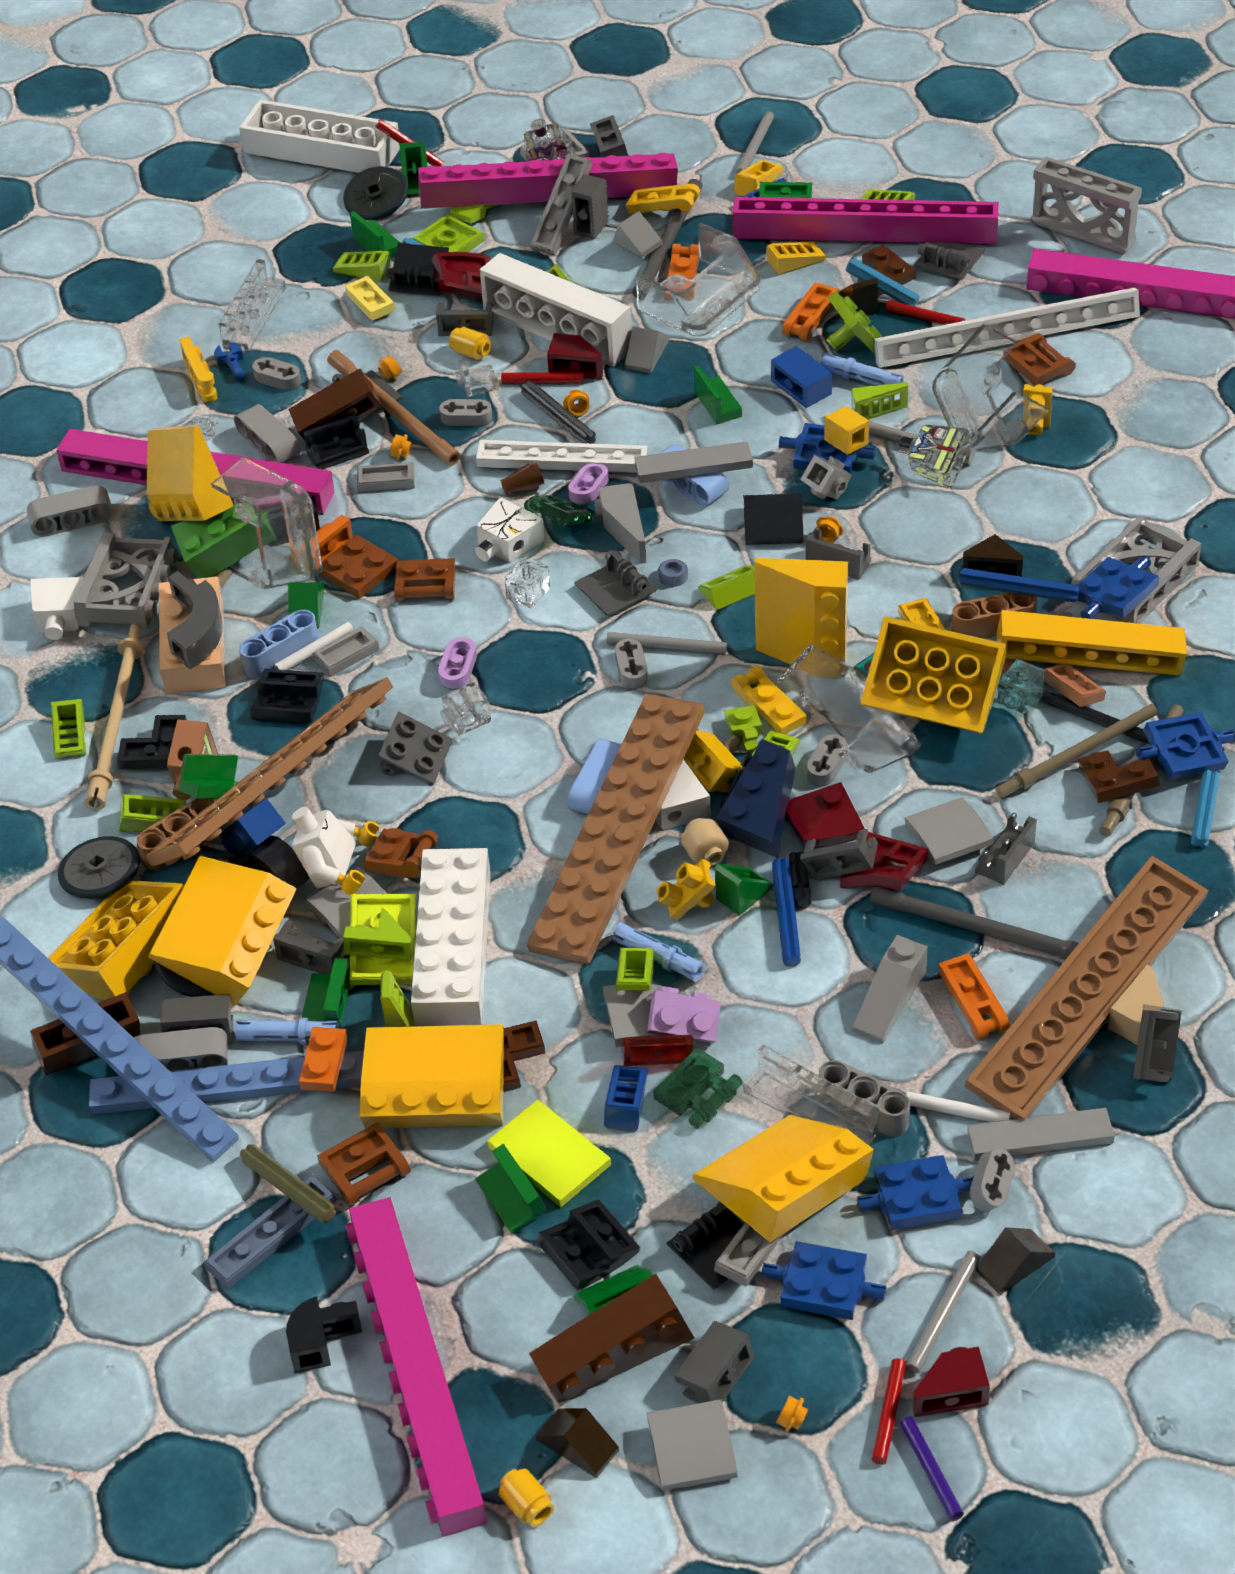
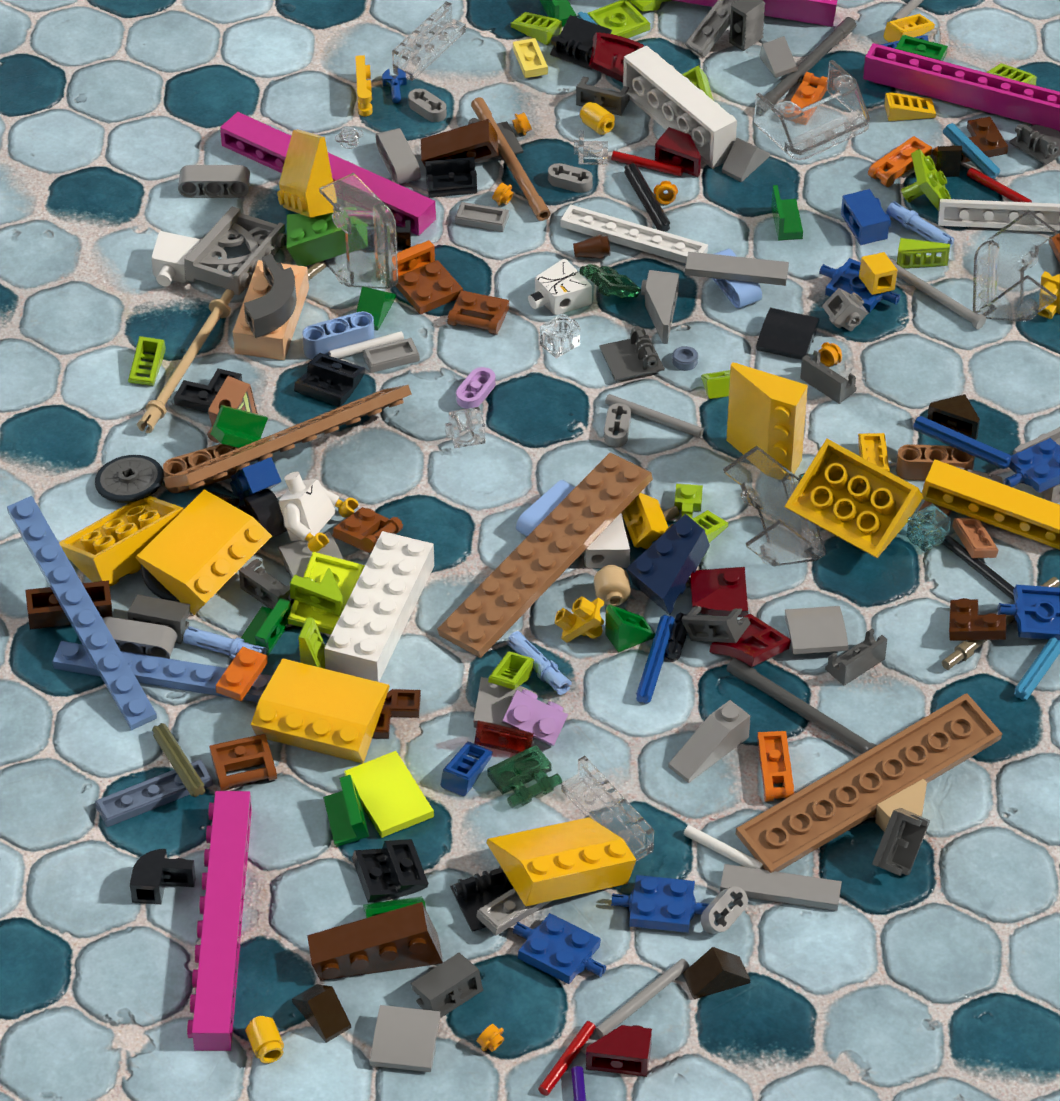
camera: 15 degrees right, 0 degrees up
lime slope [119,794,186,832] -> none
dark grey hinge [378,711,453,785] -> none
lavender plate [568,463,609,505] -> none
yellow plate [625,184,700,214] -> none
yellow plate [731,665,807,735] -> none
light grey beam [807,734,847,786] -> none
light grey beam [818,1060,910,1137] -> none
torso [898,424,972,489] -> none
dark tan bar [995,704,1158,799] -> none

